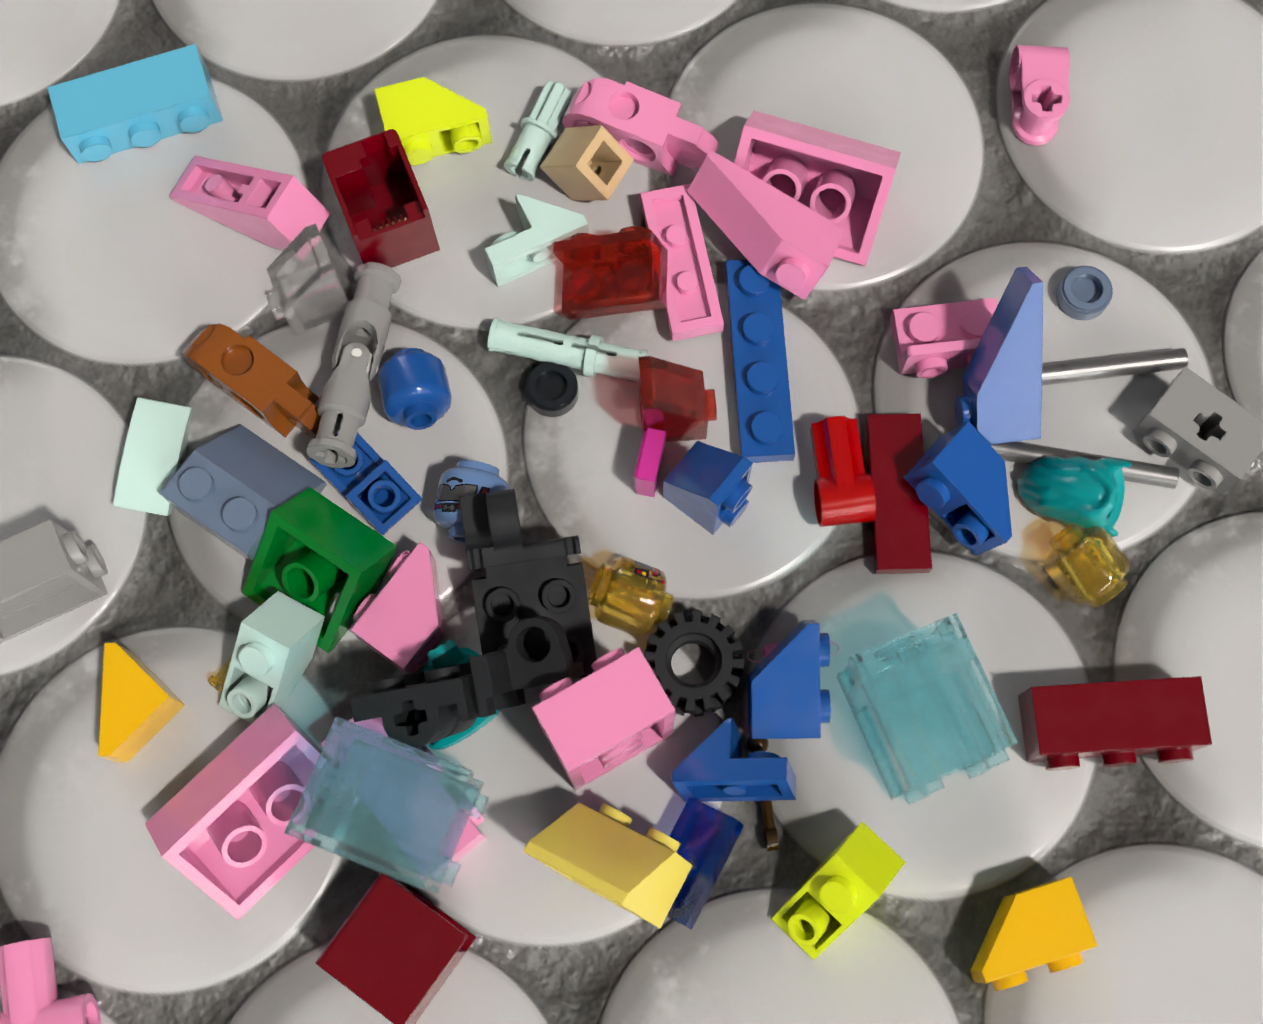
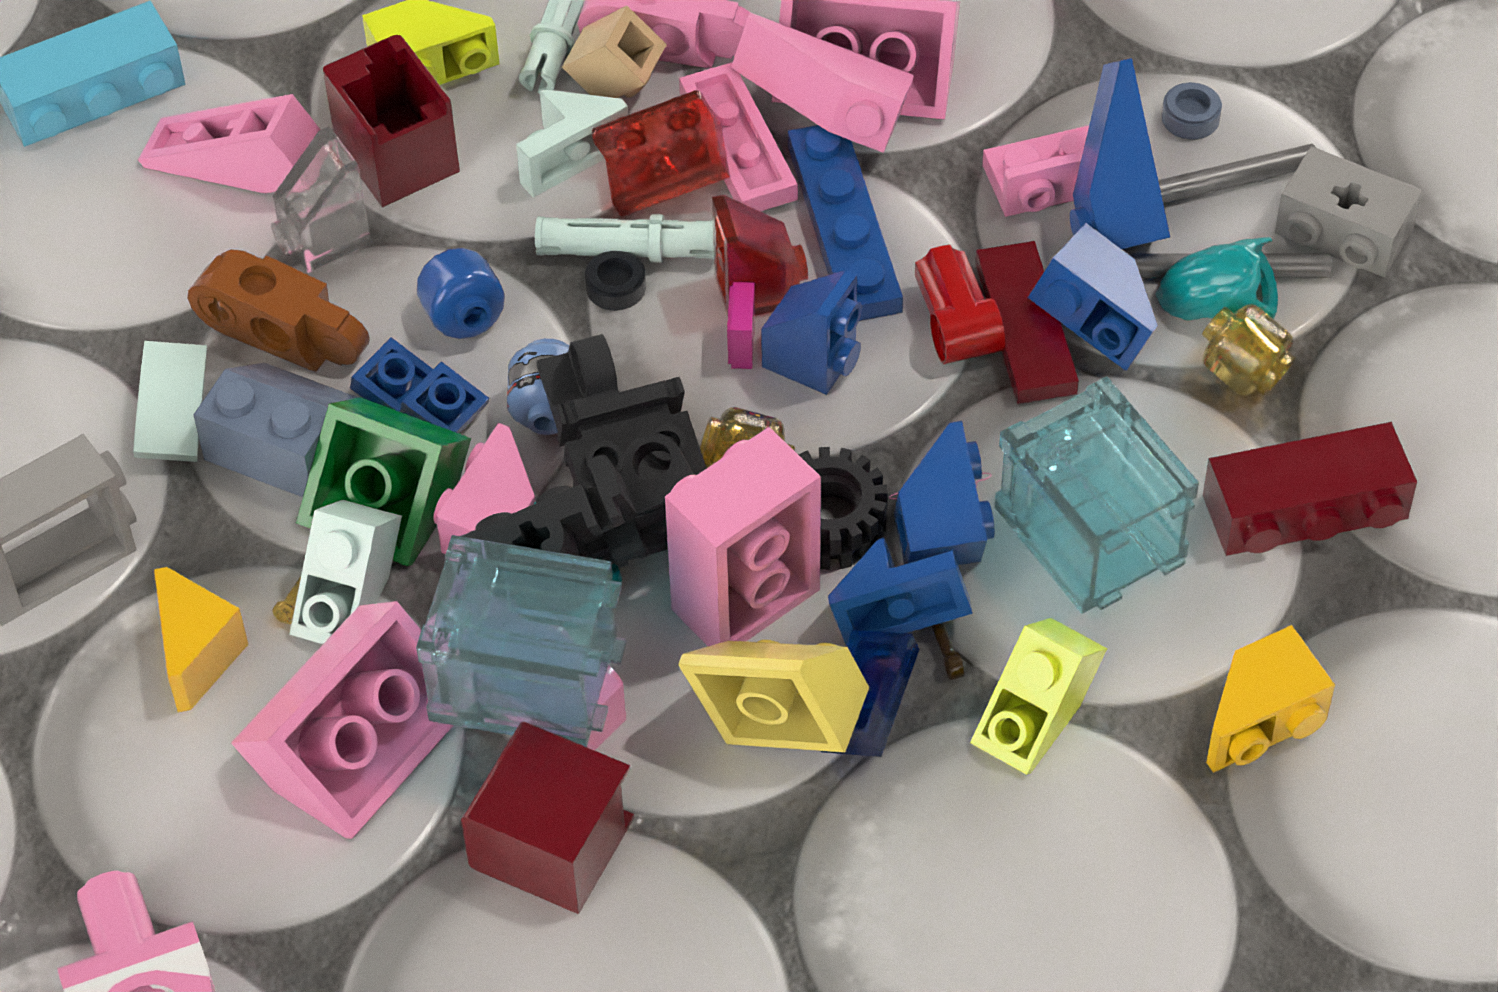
camera: 10 degrees left, 20 degrees down
light grey piece [306,262,401,468] -> none

